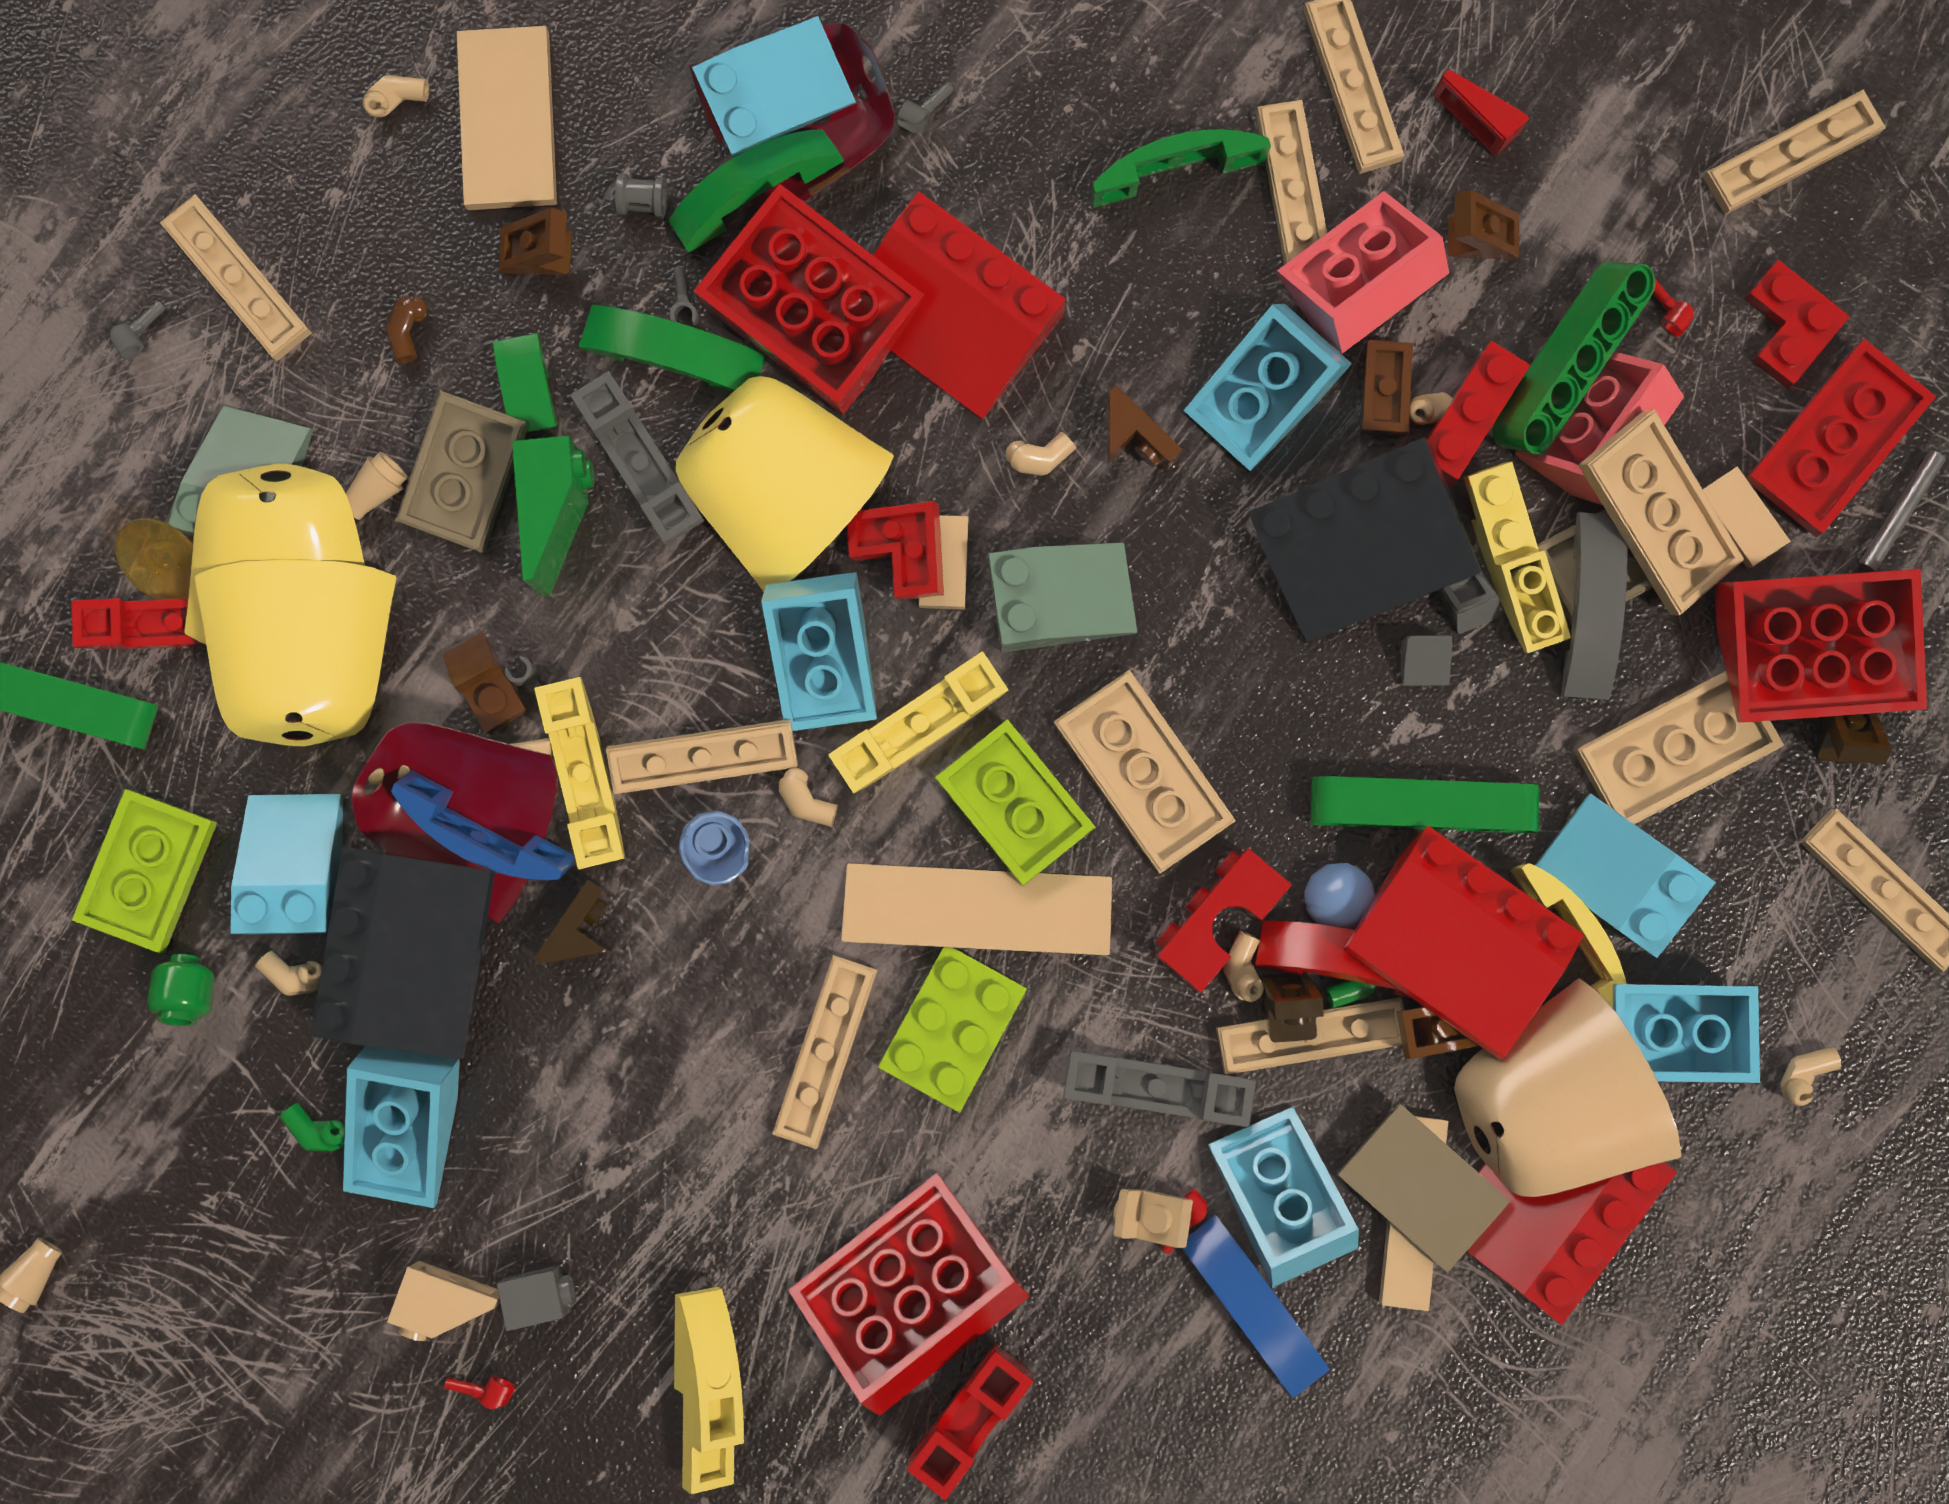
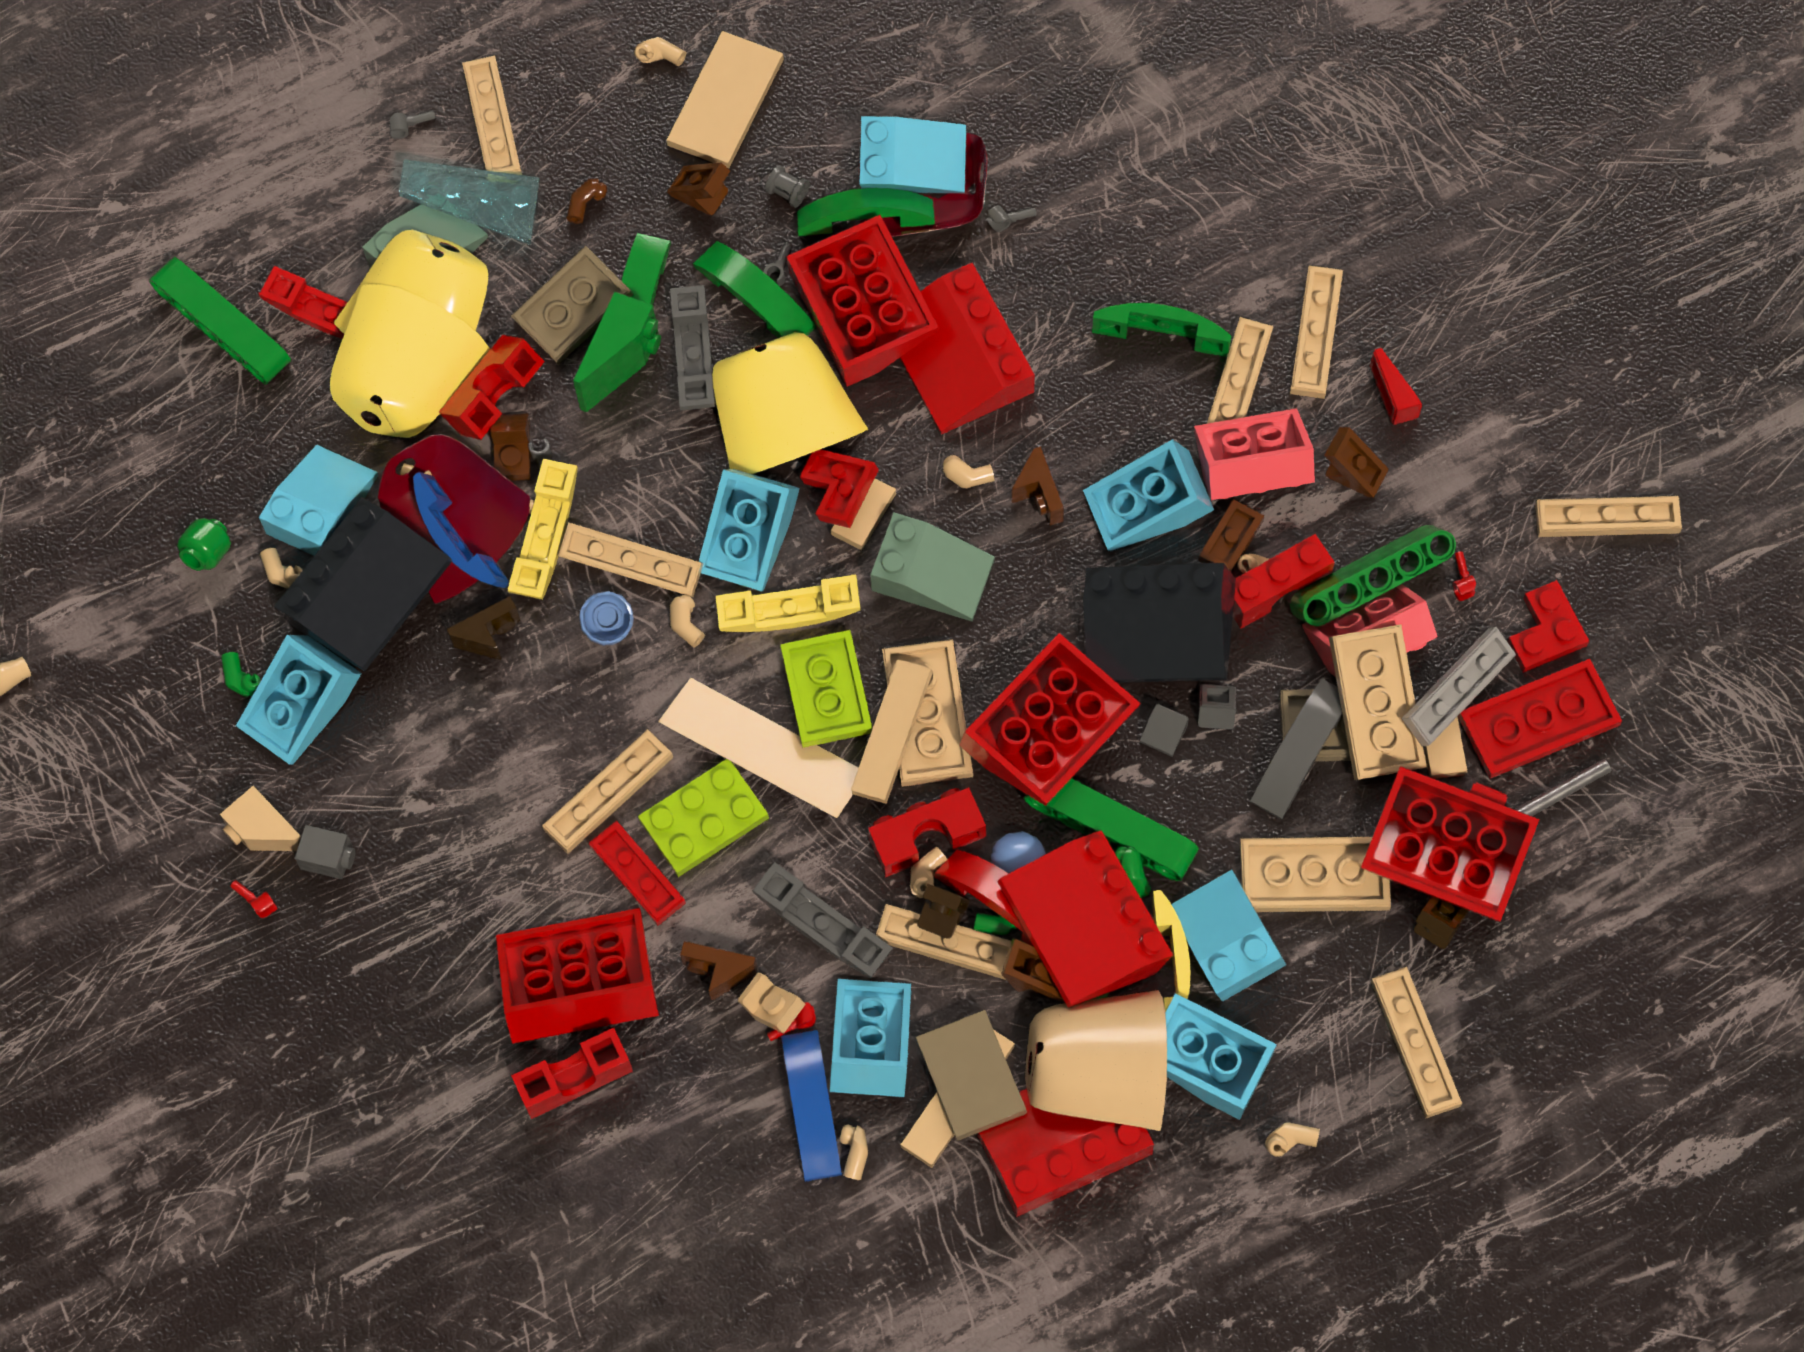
camera: 30 degrees right, 15 degrees down
lime plate [72,789,217,953] -> none
clear yellow dish [115,518,193,600] -> none
tan cone [346,452,407,520] -> none
light yellow slope [674,1287,744,1494] -> none
light yellow slope [1463,462,1571,653] -> none
none -> clear light blue wing [399,160,540,245]
none -> red arch [439,335,545,440]
none -> red tile [588,821,686,926]
none -> reddish brown slope [680,941,758,1000]
none -> tan arm [840,1124,868,1180]
none -> tan tile [851,659,933,804]
none -> red slope [959,633,1141,806]
none -> green arm [1115,846,1151,898]
none -> light grey tile [1402,627,1516,746]
none -> red tile [1470,782,1508,806]

